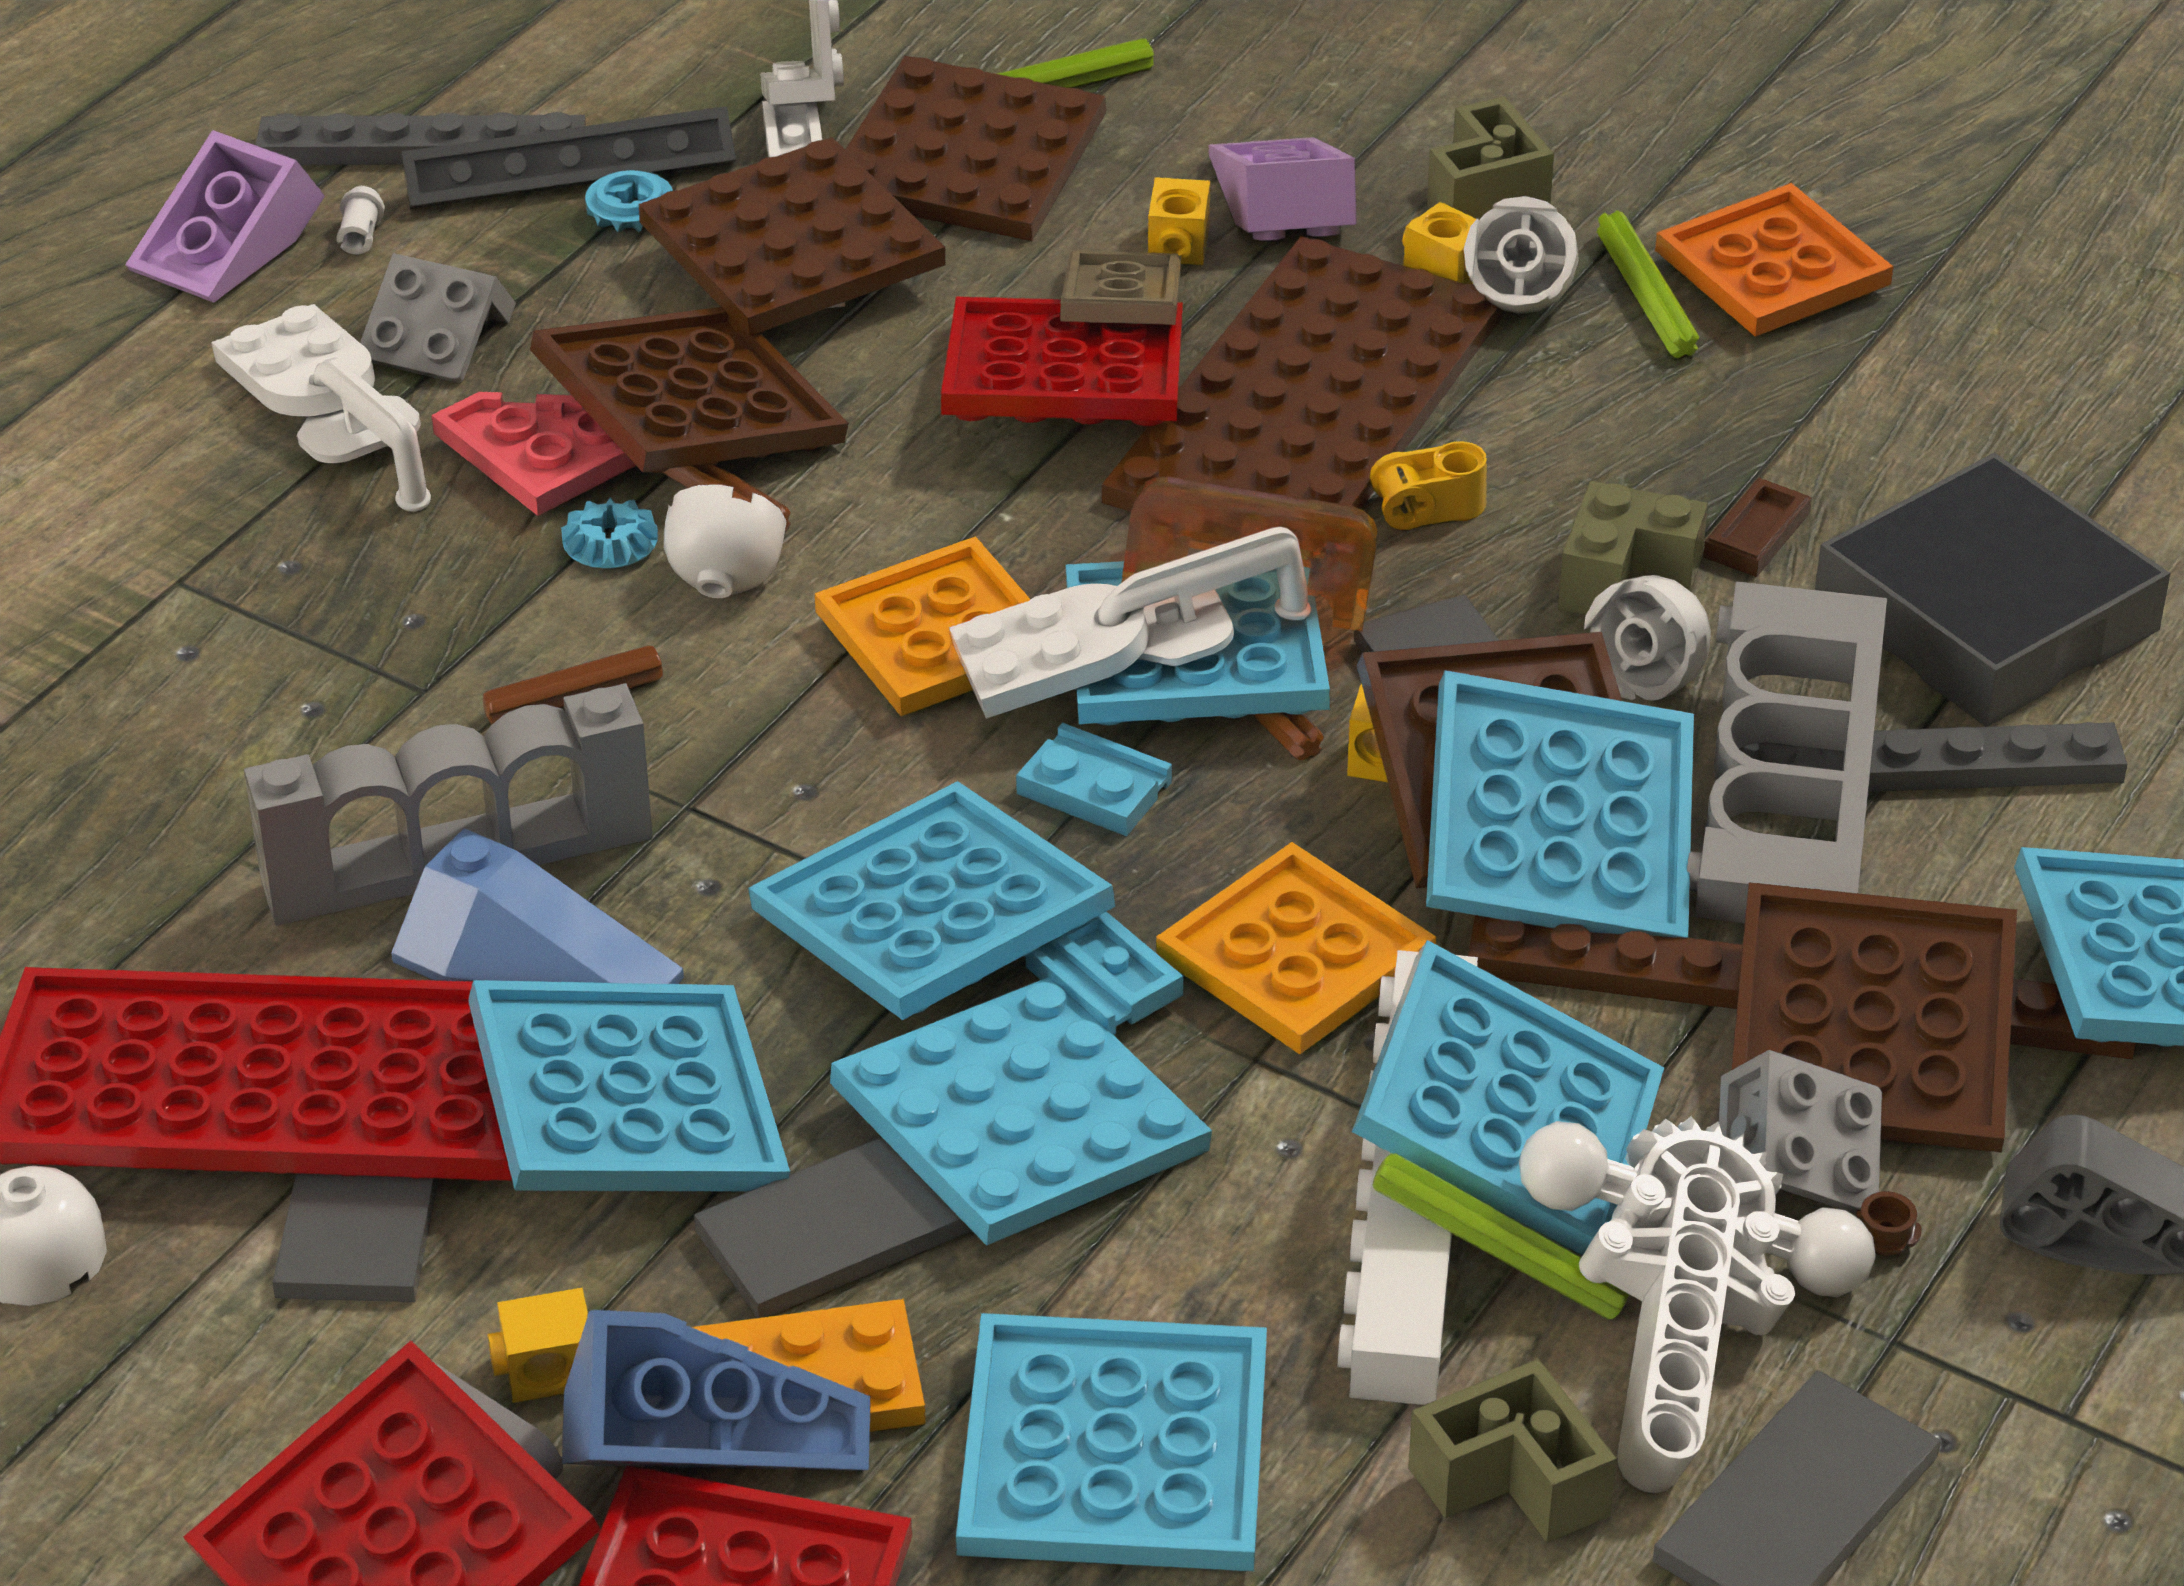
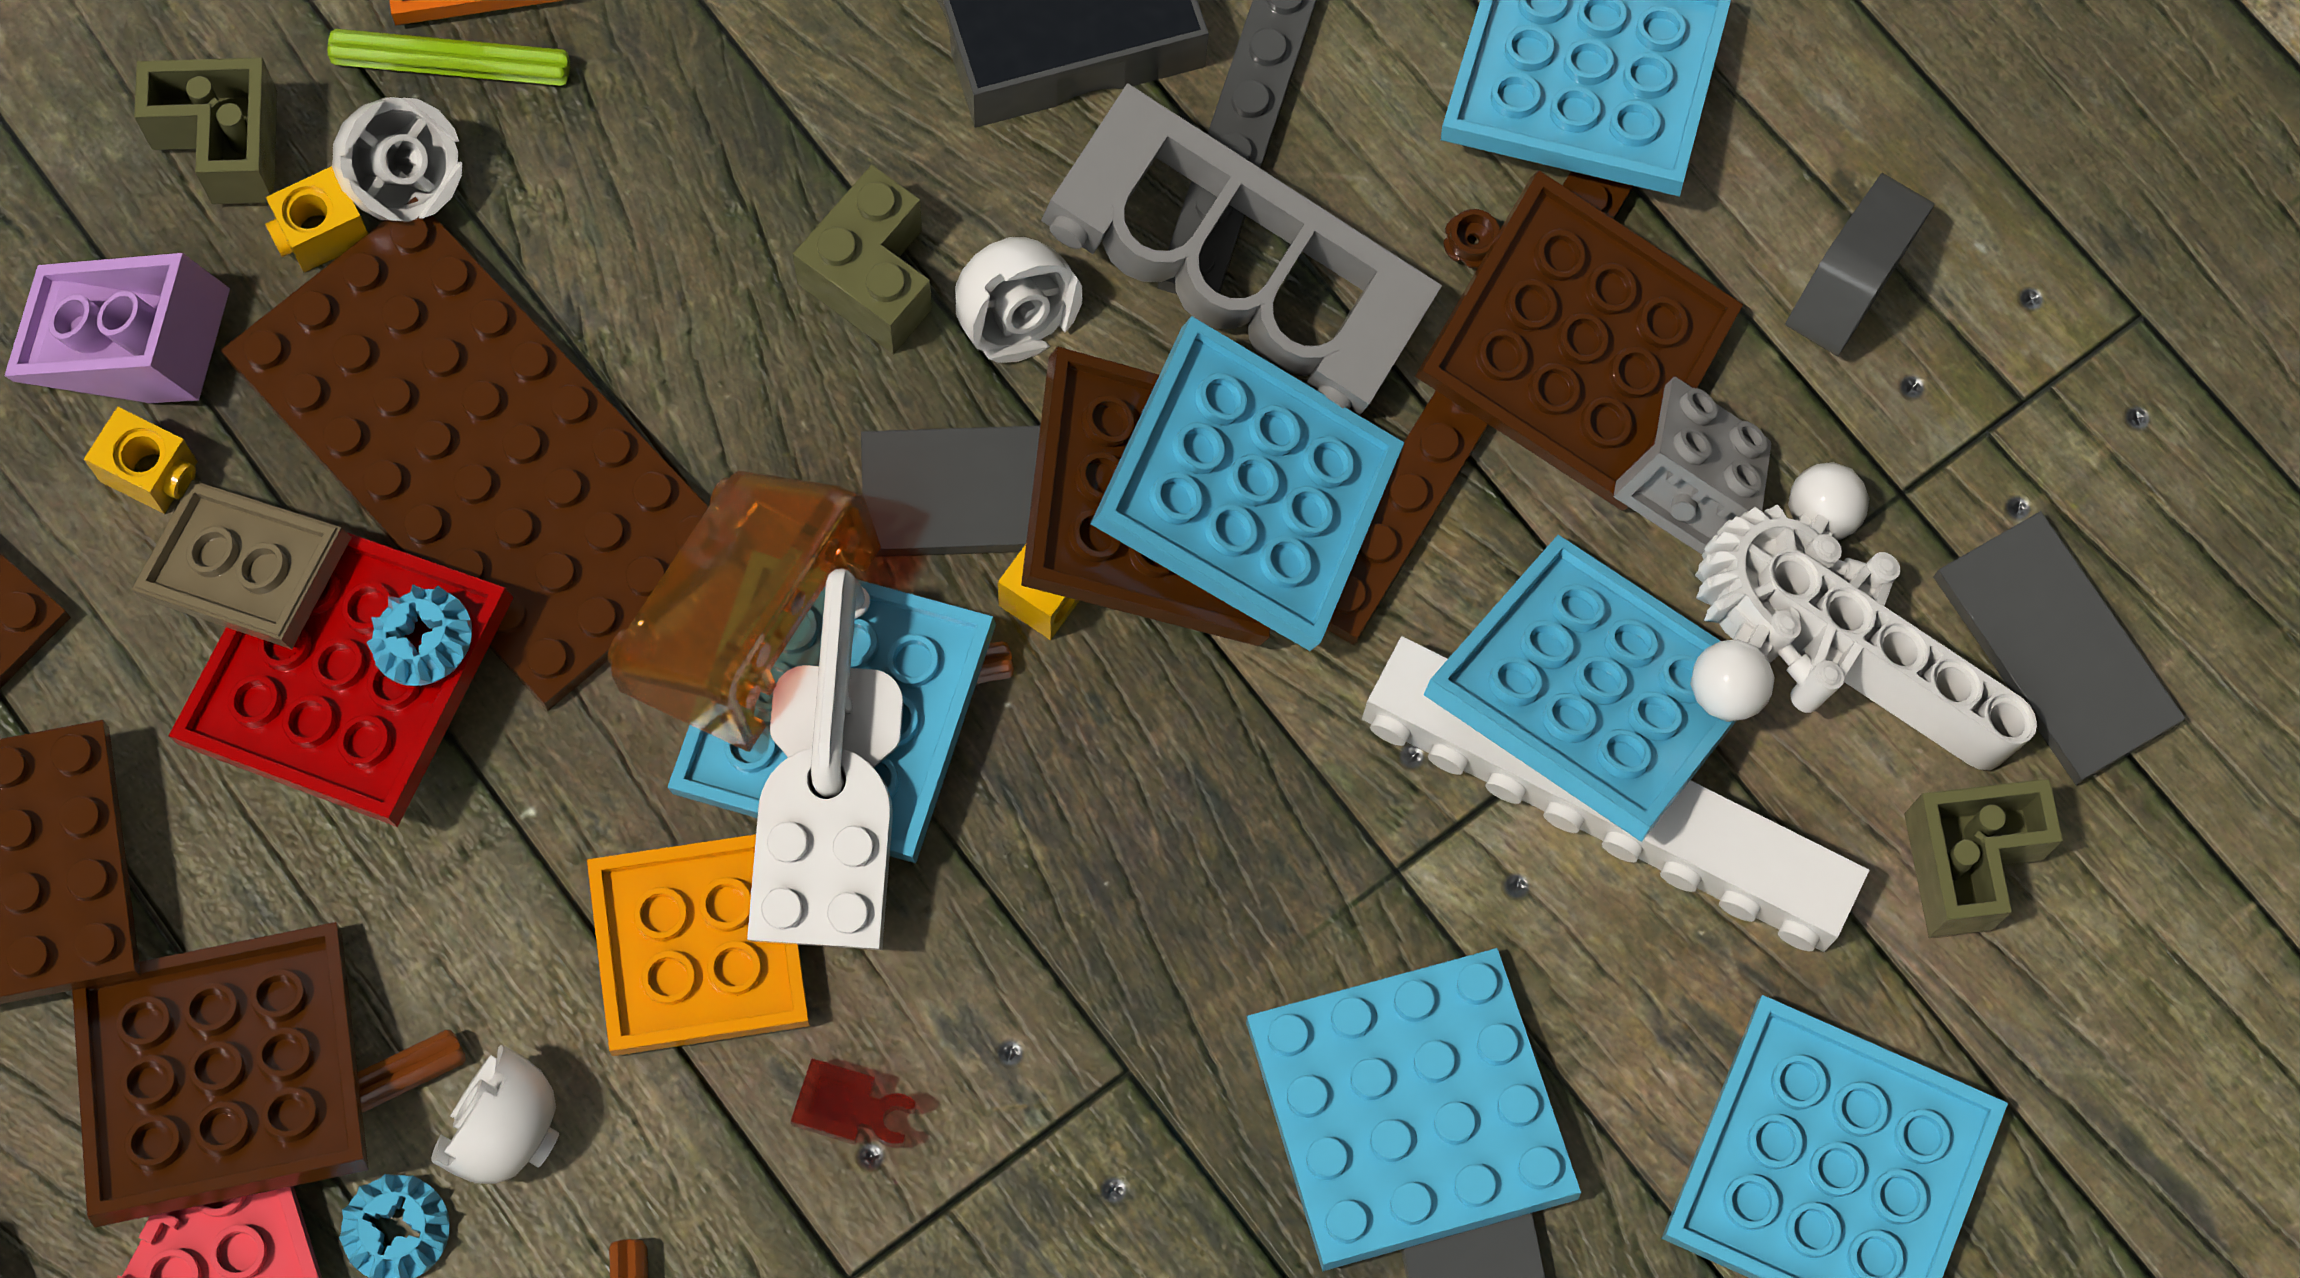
camera: 75 degrees left, 30 degrees up
medium azure plate [748,781,1115,1020] -> none
medium azure plate [1016,722,1172,836] -> none
medium azure plate [1026,911,1183,1035] -> none
light orange plate [1156,842,1436,1054] -> none
yellow piece [1369,441,1487,530] -> none
lime axle [1372,1153,1629,1320] -> none
reddish brown tile [1703,478,1812,577] -> none
reddish brown plate [1856,1191,1922,1256] -> none
none -> medium azure gear [366,585,472,686]
none -> clear red plate [790,1058,917,1148]

